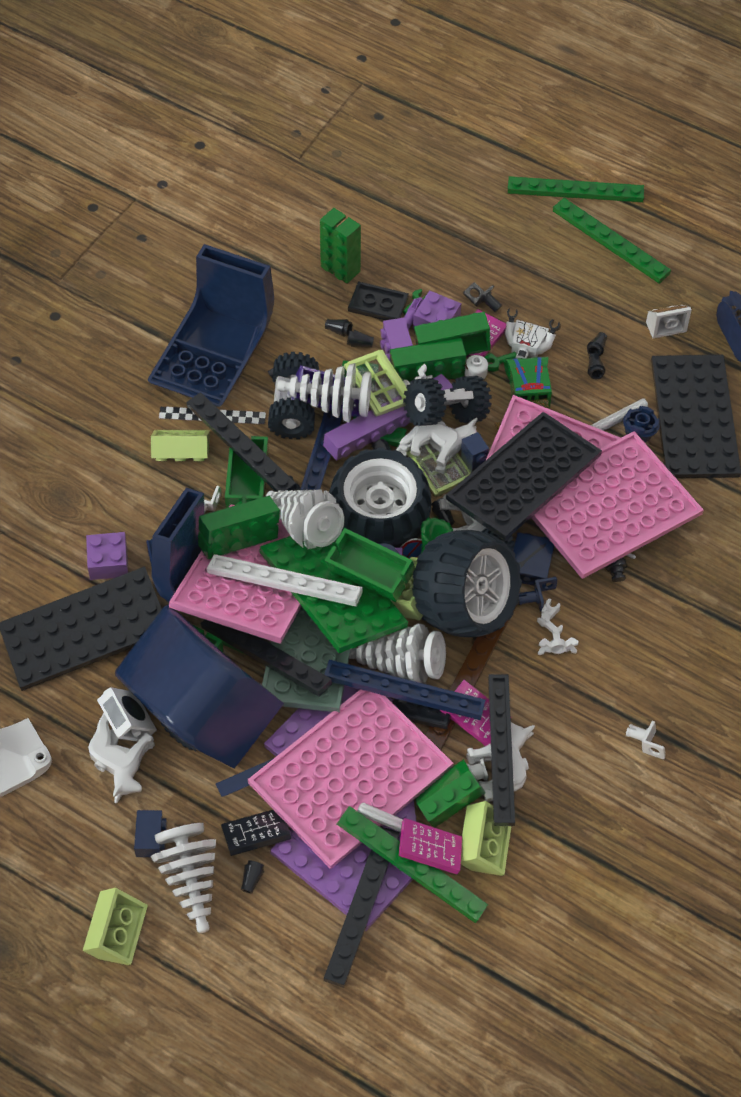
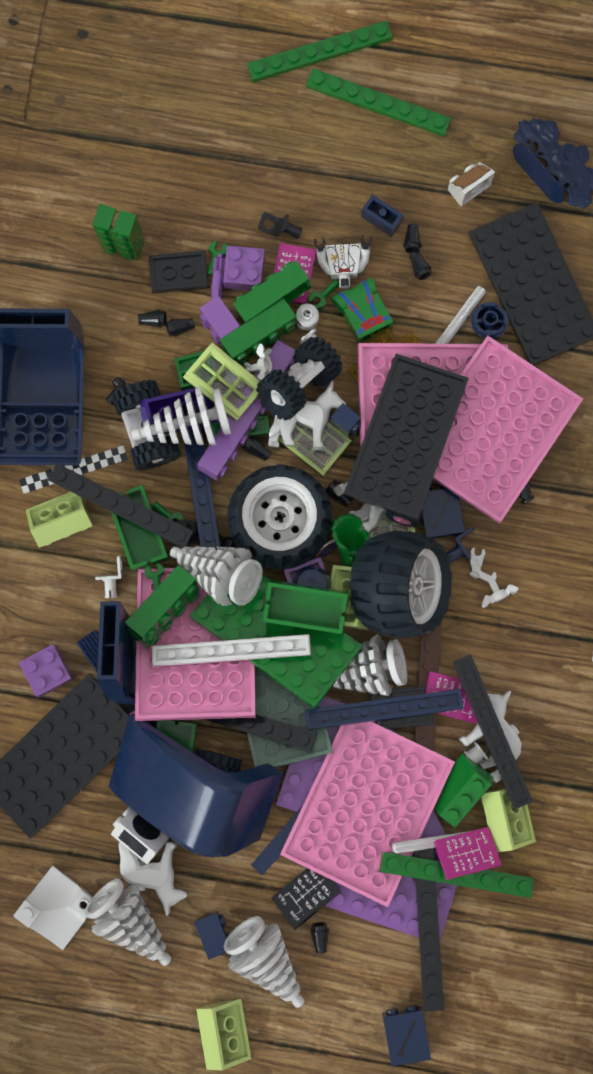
camera: 15 degrees left, 25 degrees up
none -> white plant [85,879,172,966]
none -> dark blue brick [361,194,404,237]
none -> dark blue brick [382,1005,431,1066]

